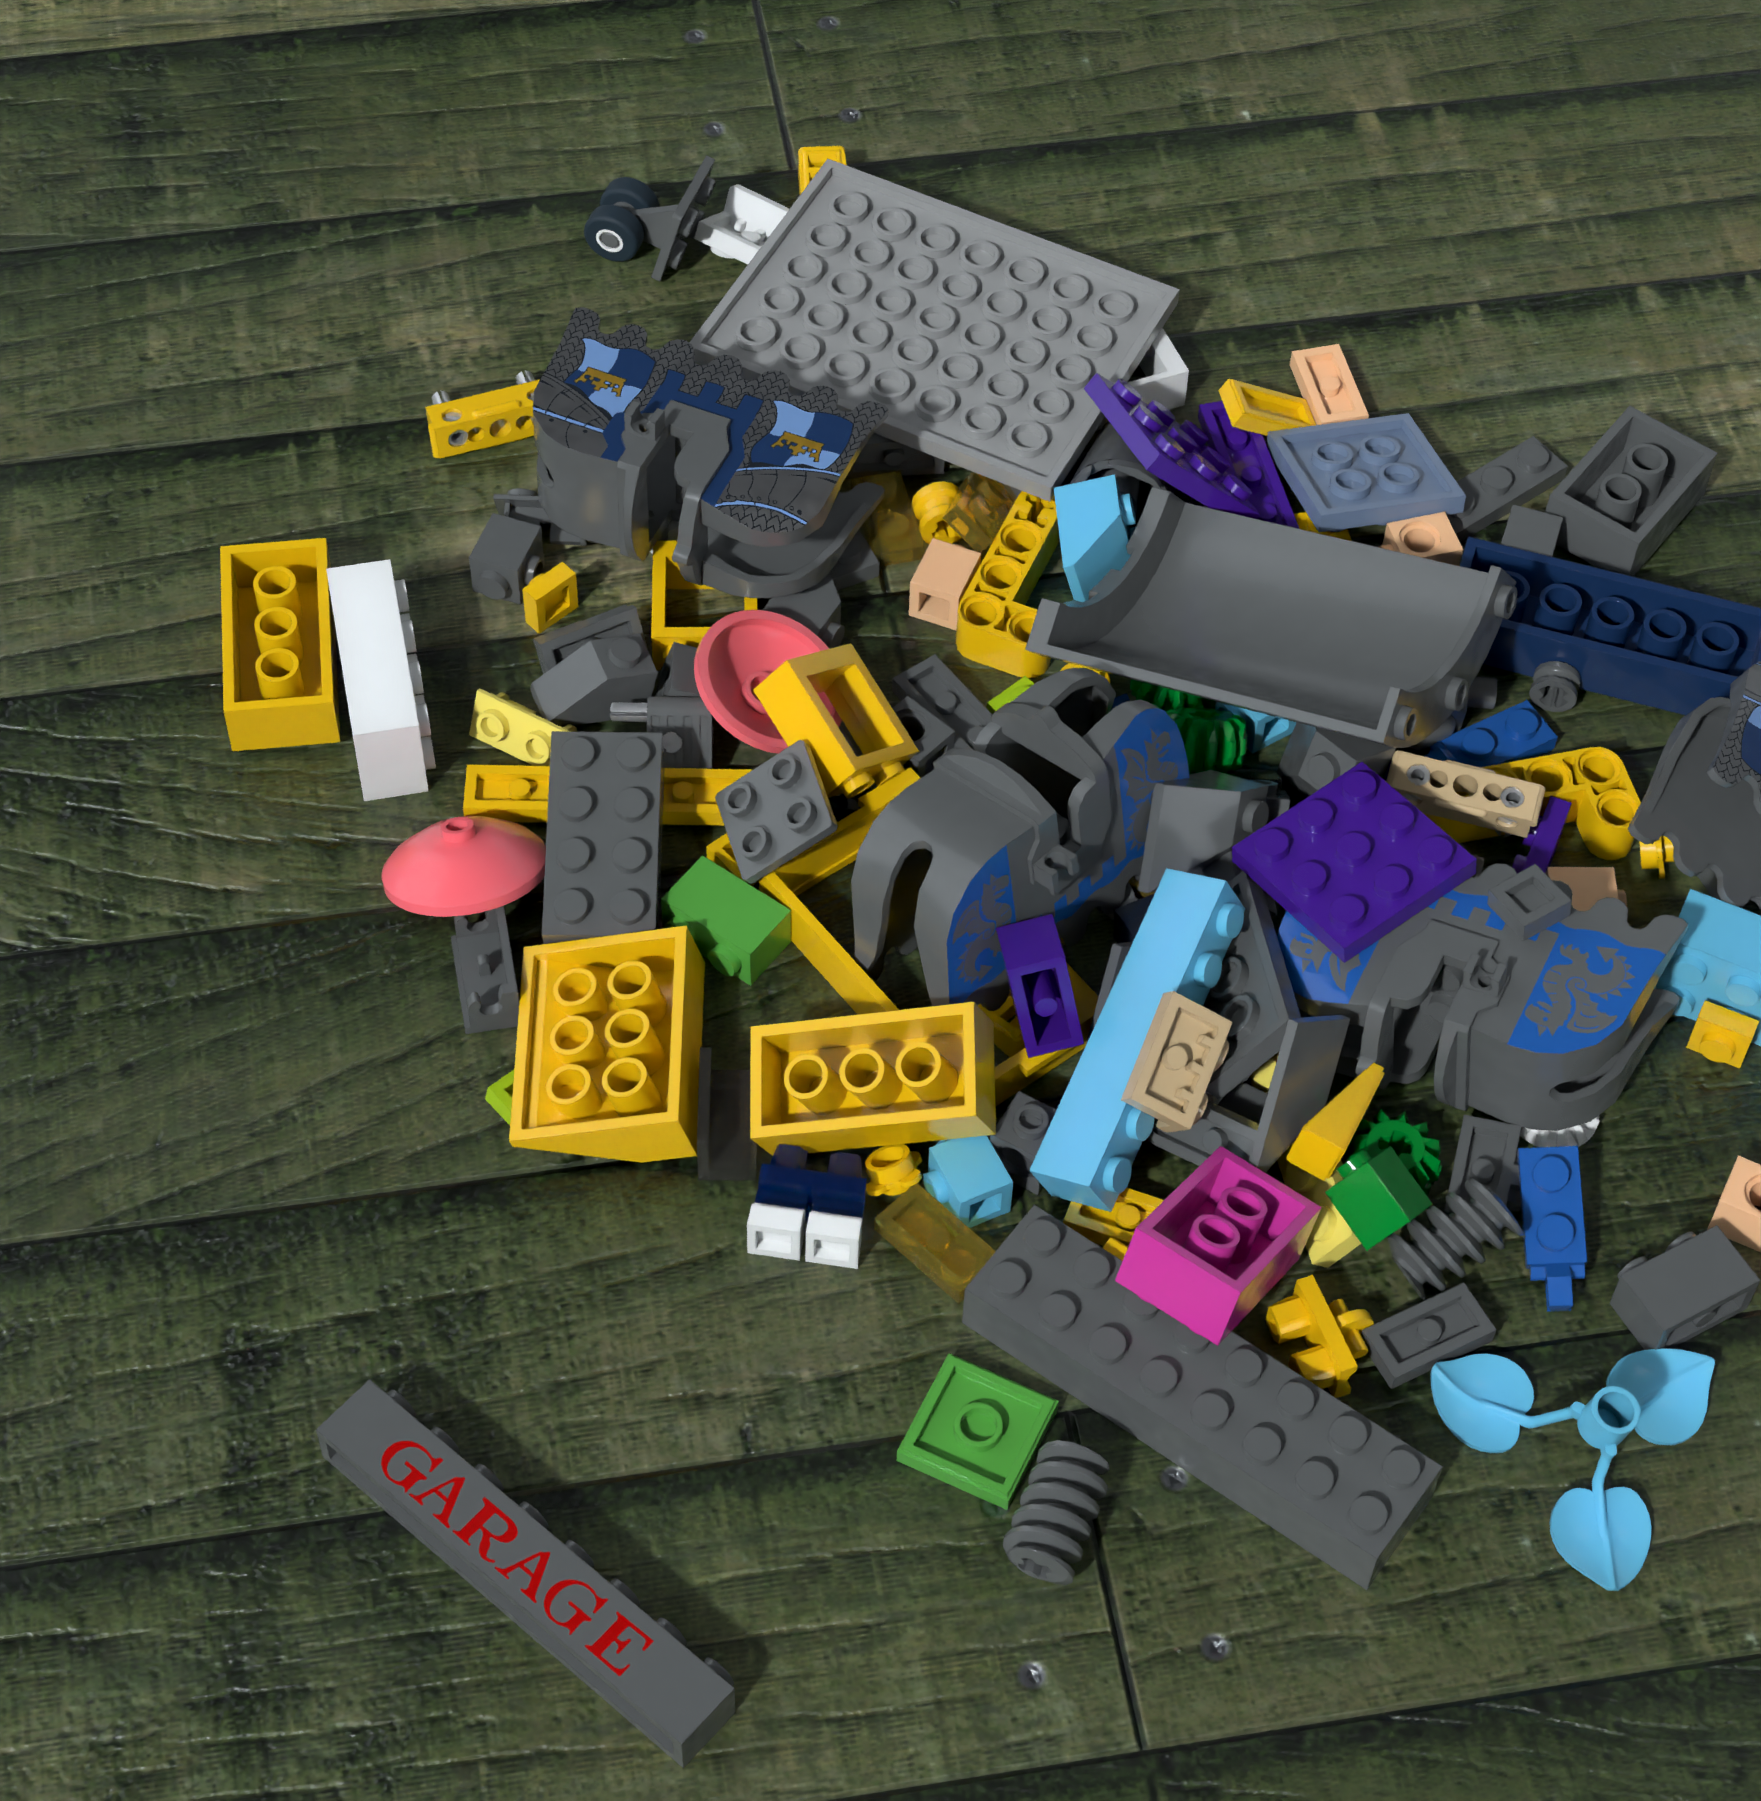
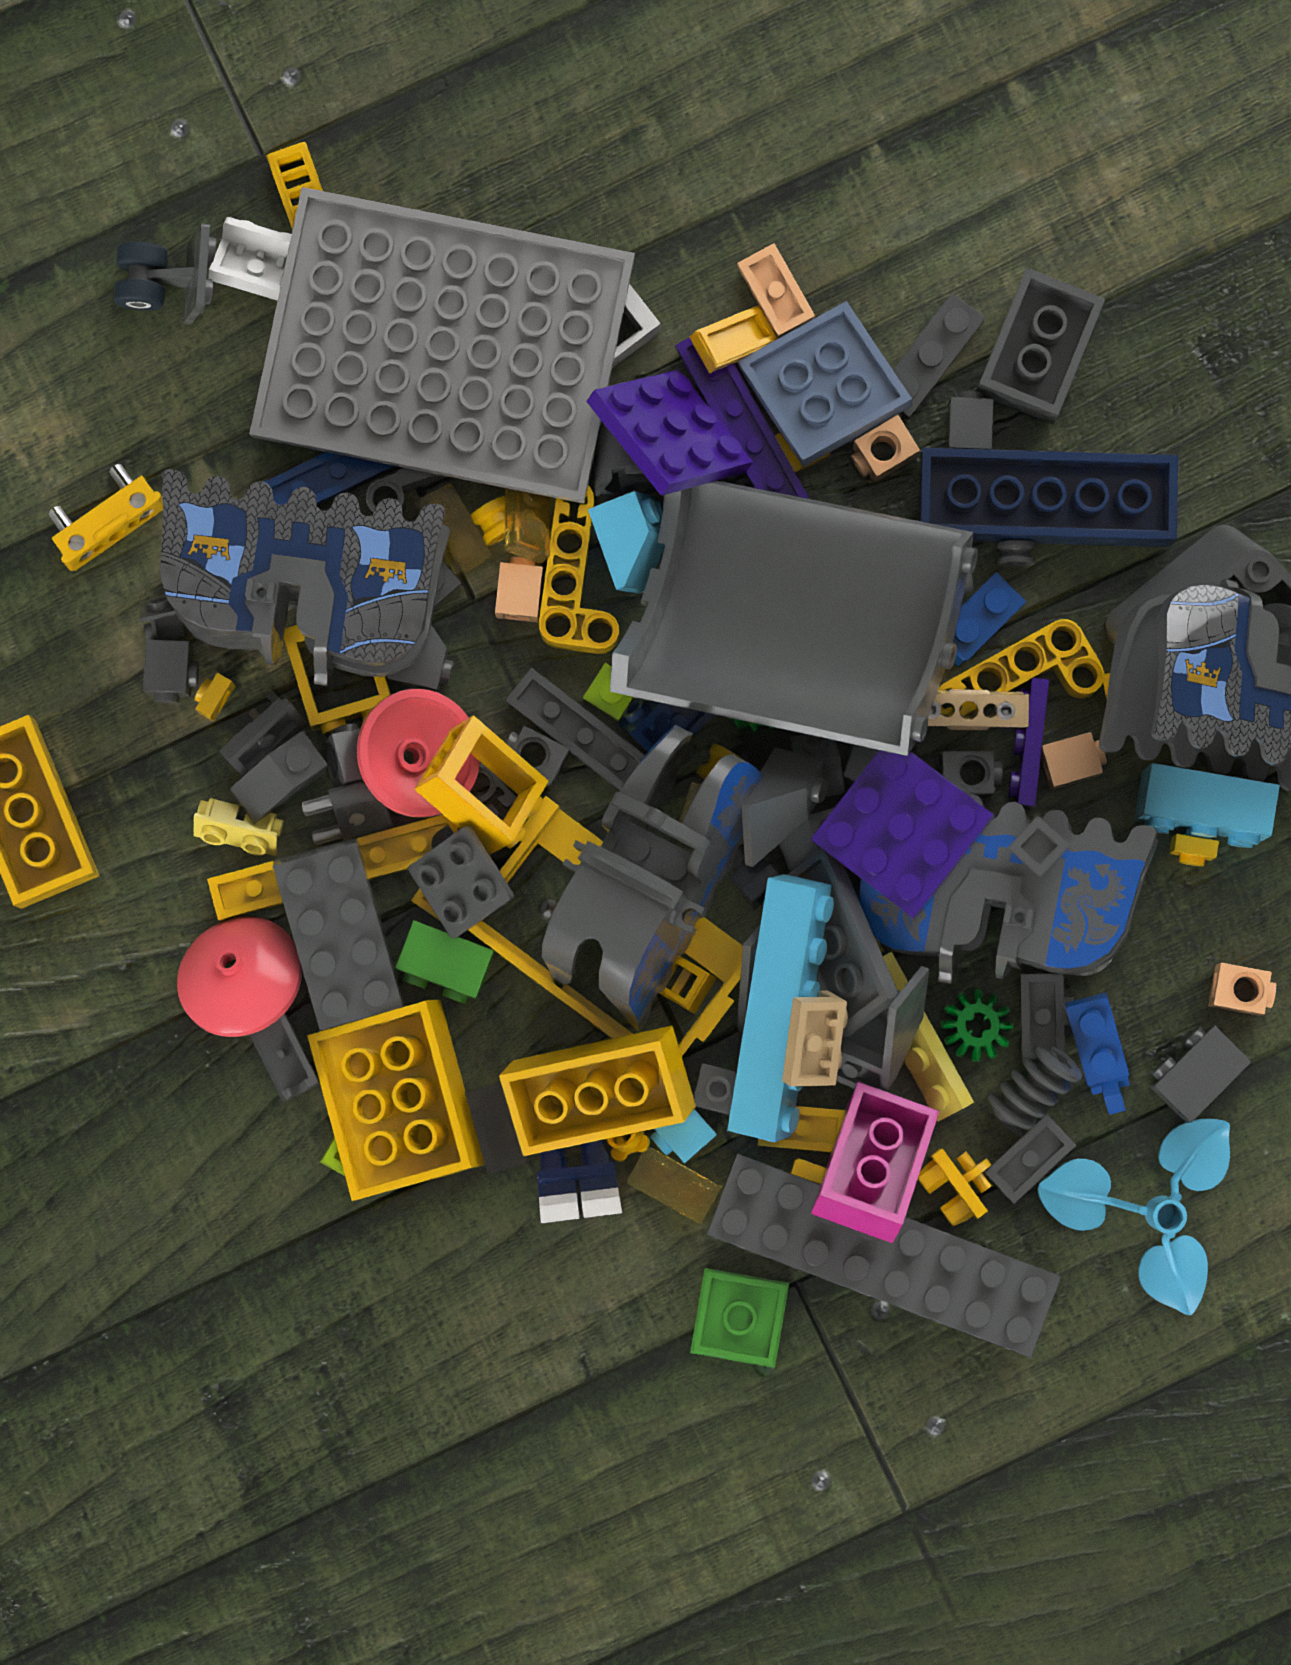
camera: 15 degrees left, 30 degrees up
dark grey brick [316,1379,735,1768] -> none
white brick [326,559,436,801] -> none
dark purple brick [996,914,1084,1058] -> none
dark grey piece [1003,1440,1109,1585] -> none
yellow slope [1286,1063,1385,1181] -> none
green brick [1325,1146,1432,1251] -> none

